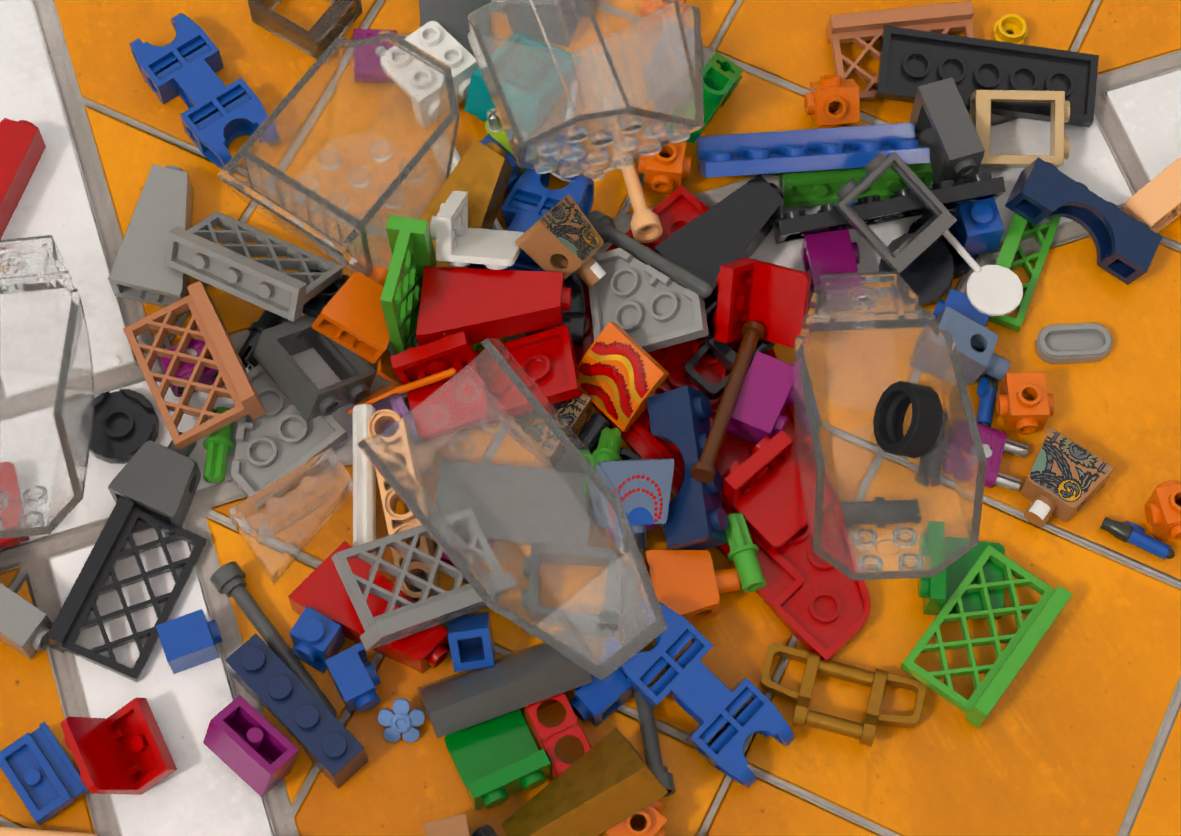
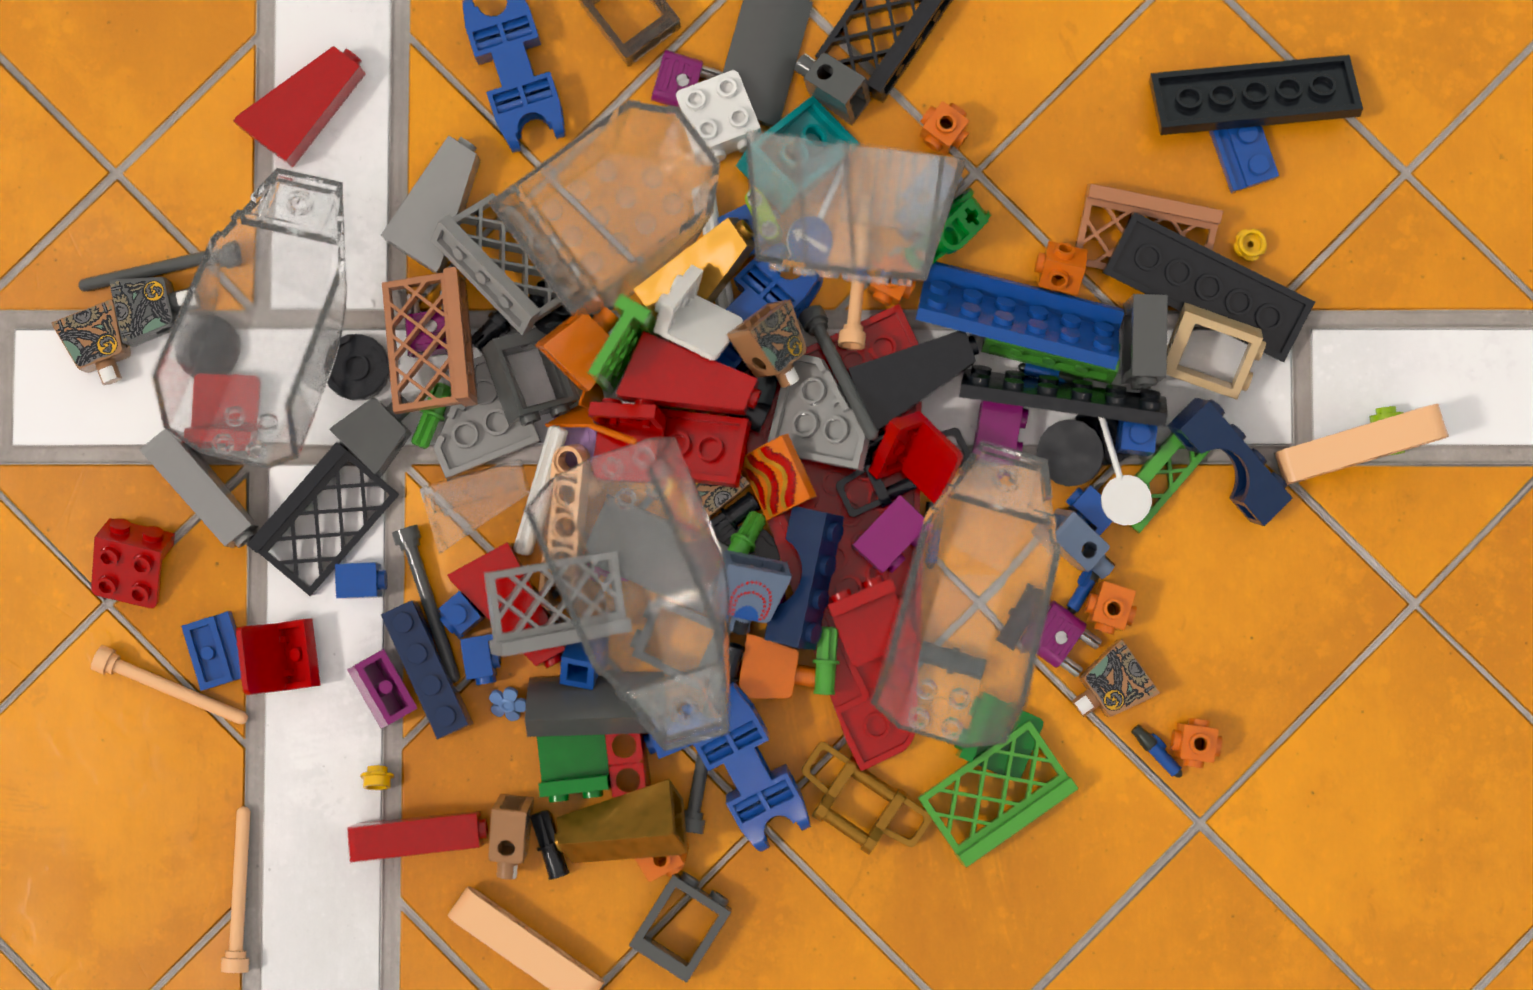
camera: 20 degrees right, 20 degrees up
reddish brown bar [691,321,765,483] -> none
dark grey window [833,152,957,273] -> none
black tyre [873,381,943,458] -> none
light grey tile [1035,323,1113,364] -> none

